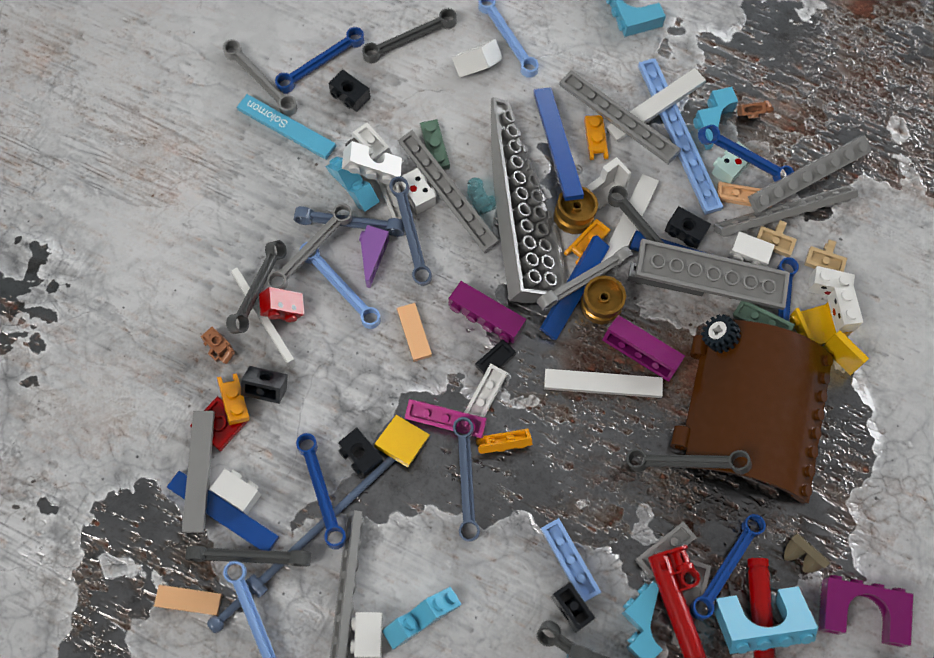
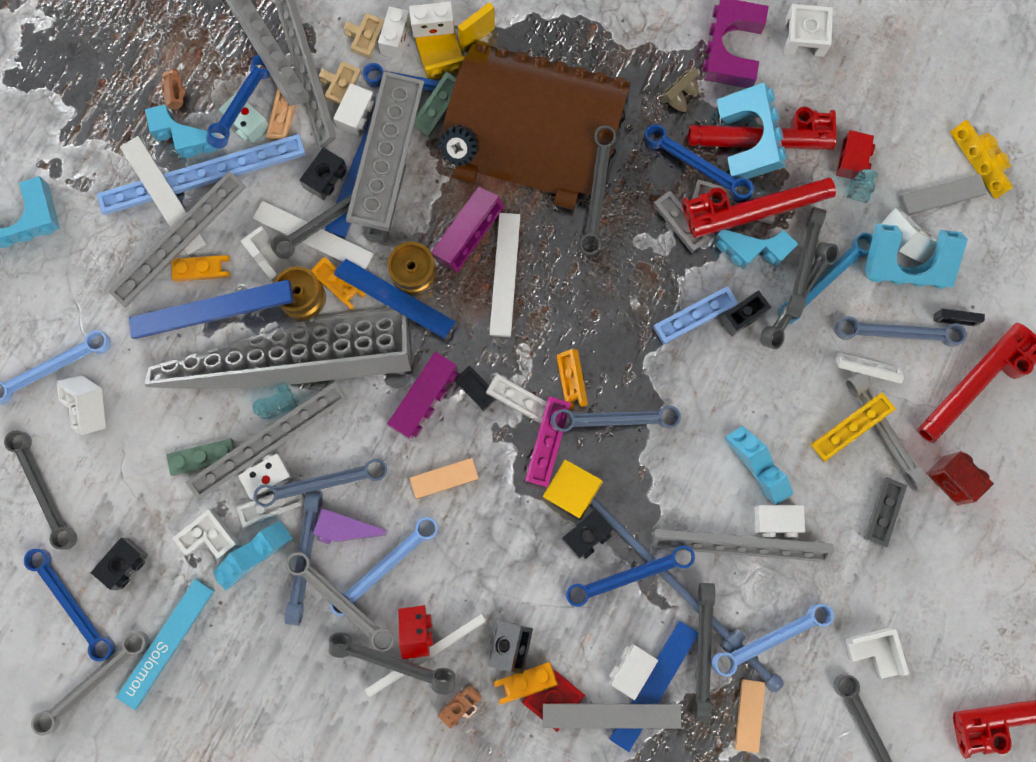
camera: 90 degrees left, 10 degrees up
white arch [342,141,402,184] -> none
light grey piece [536,246,634,311] -> none

